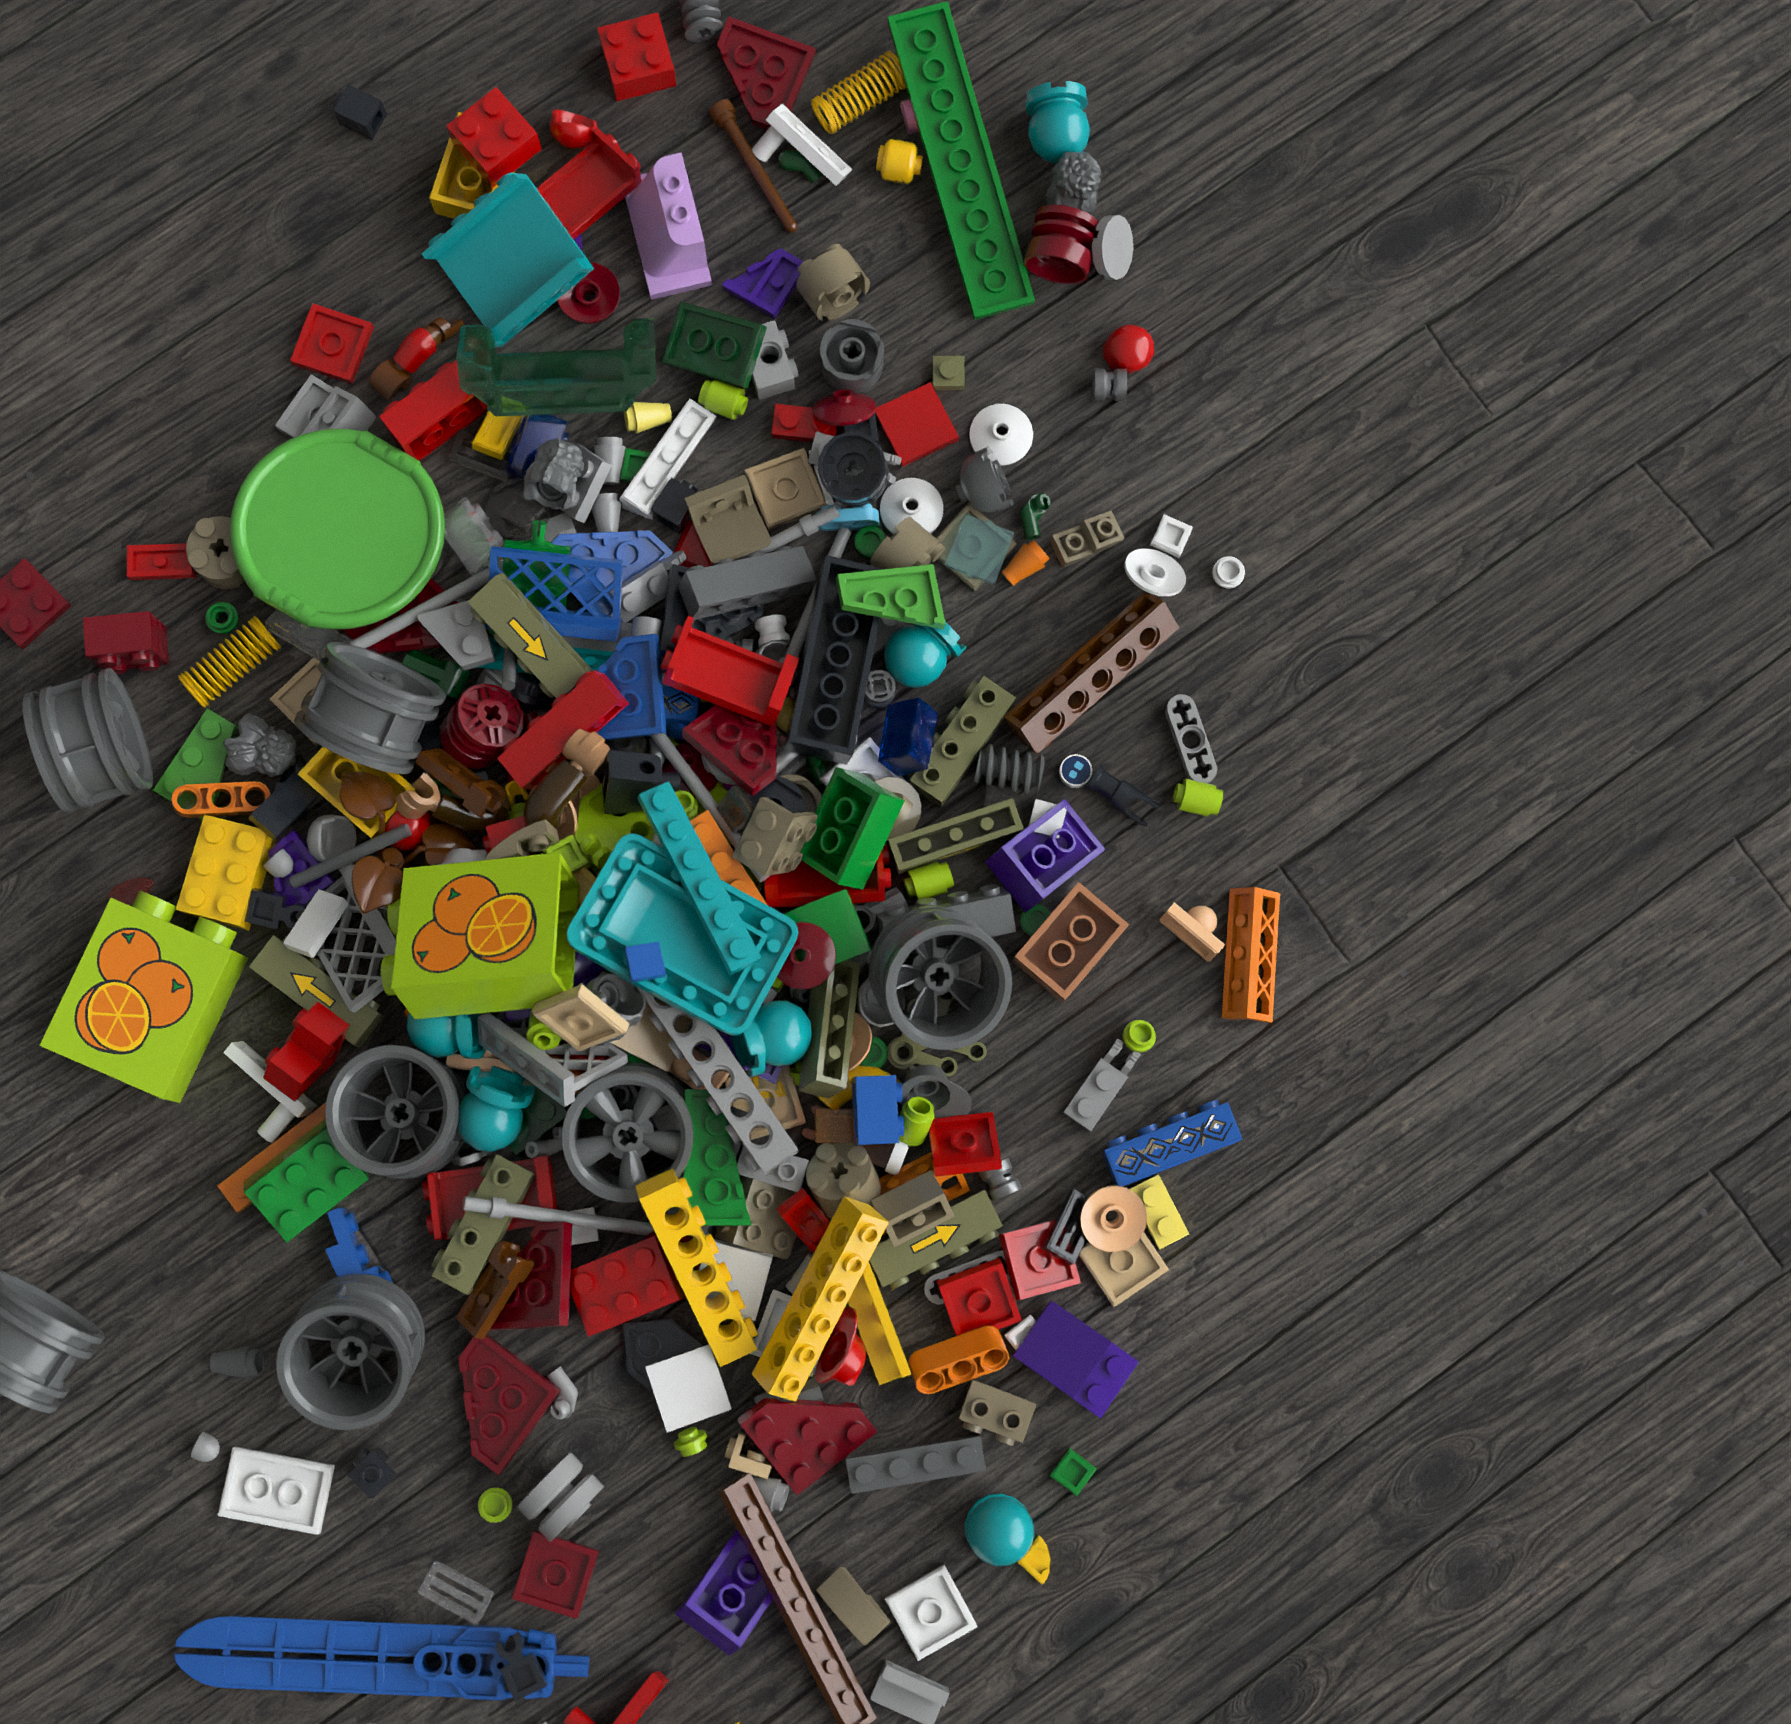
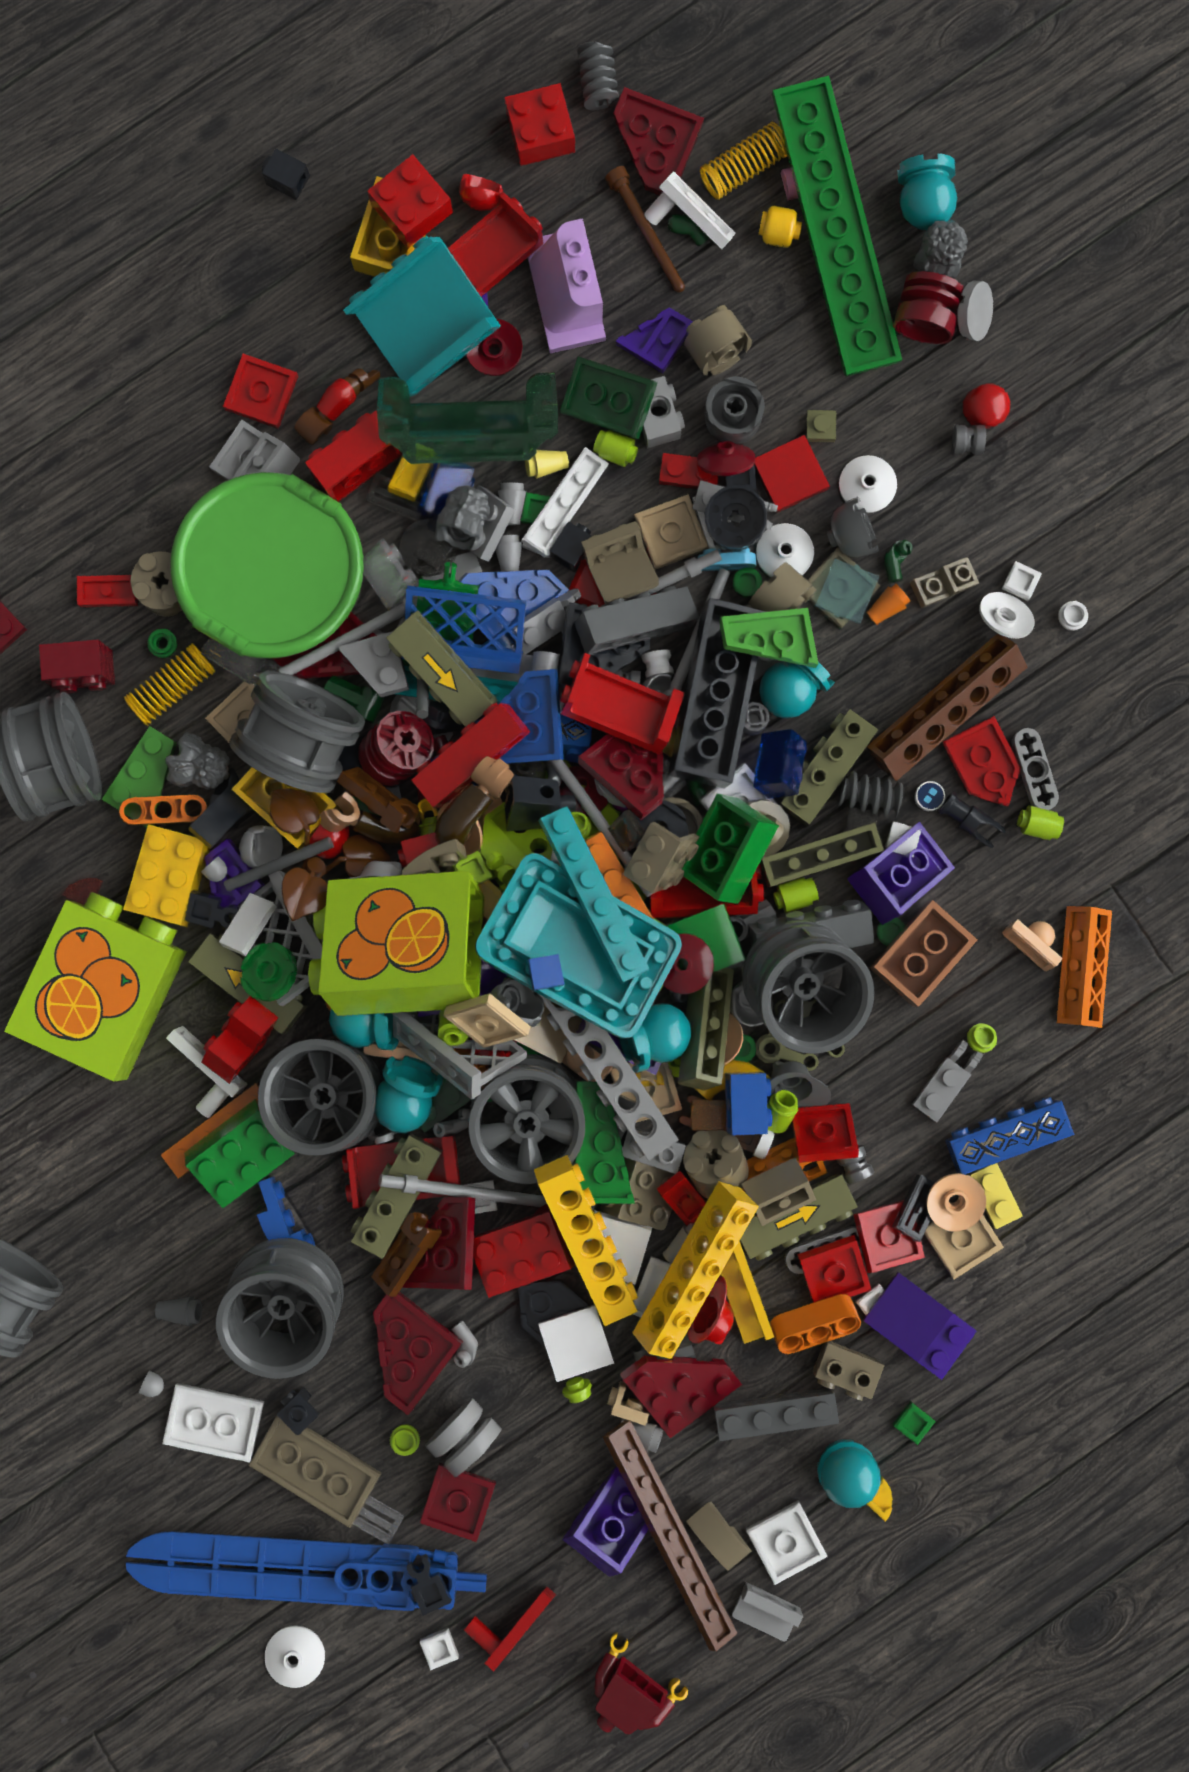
camera: 10 degrees right, 5 degrees up
none -> green tile [240,942,297,1002]
none -> dark tan tile [249,1416,382,1528]
none -> red tile [942,716,1021,807]

